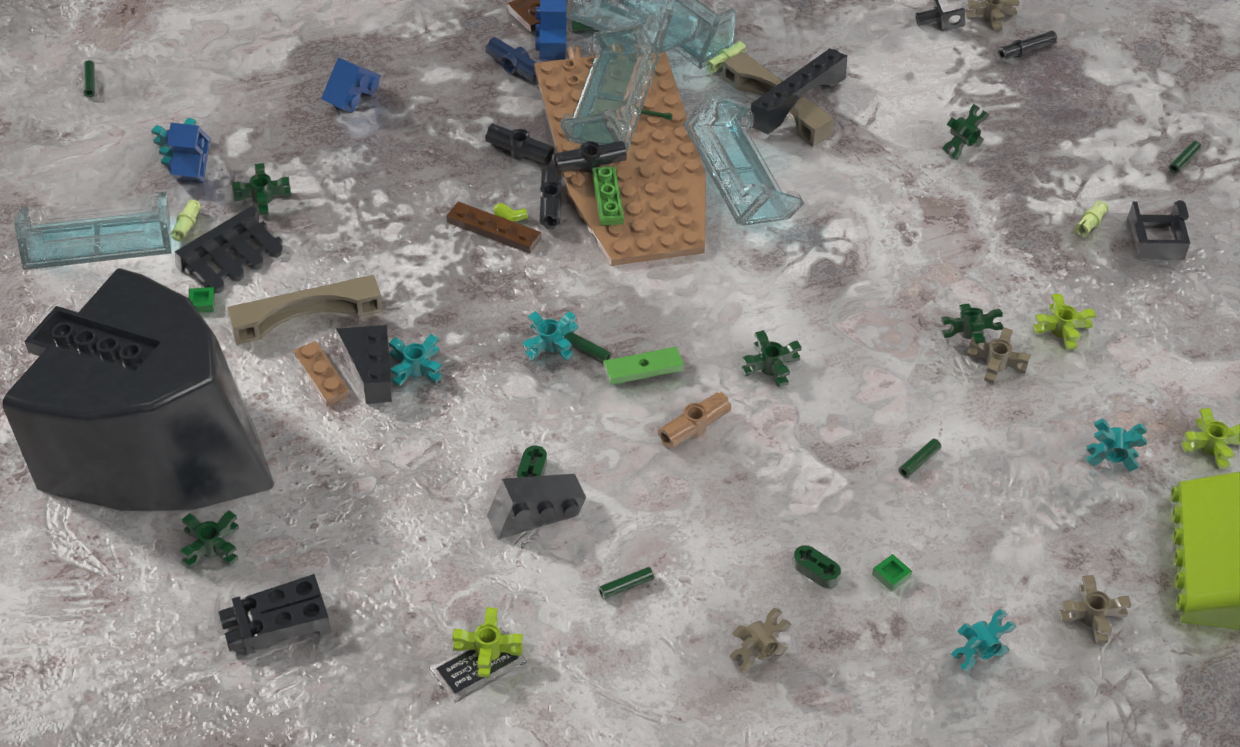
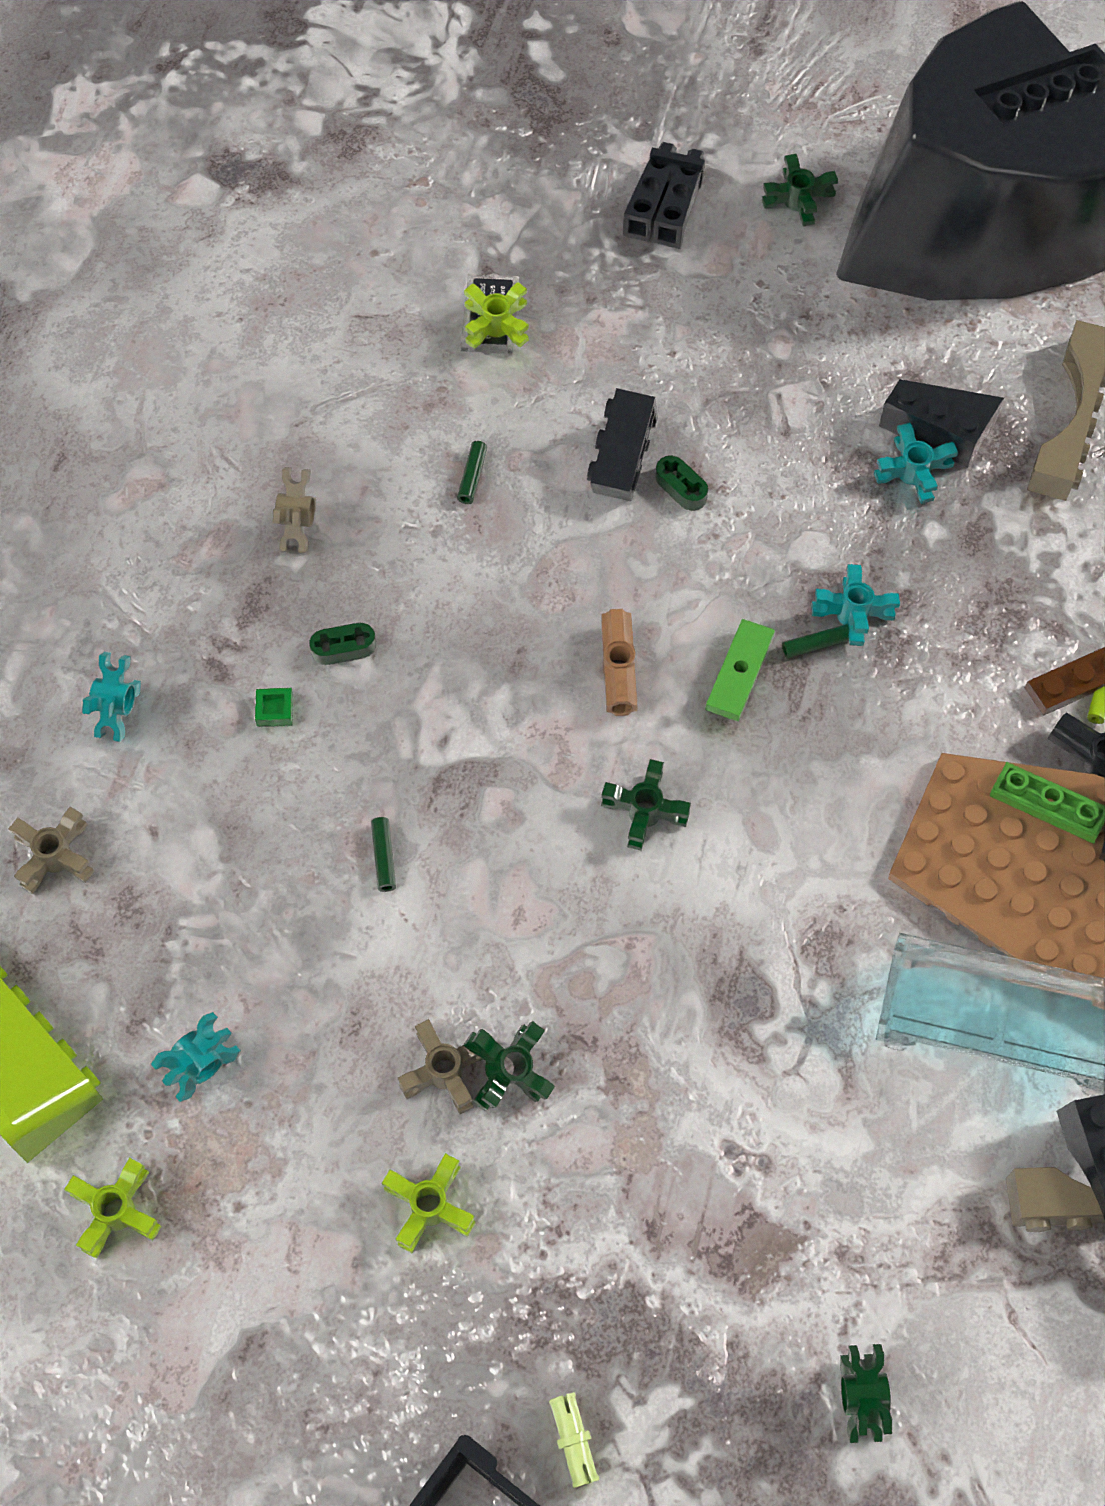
camera: 130 degrees right, 15 degrees up
medium nougat plate [293,341,350,406] -> none

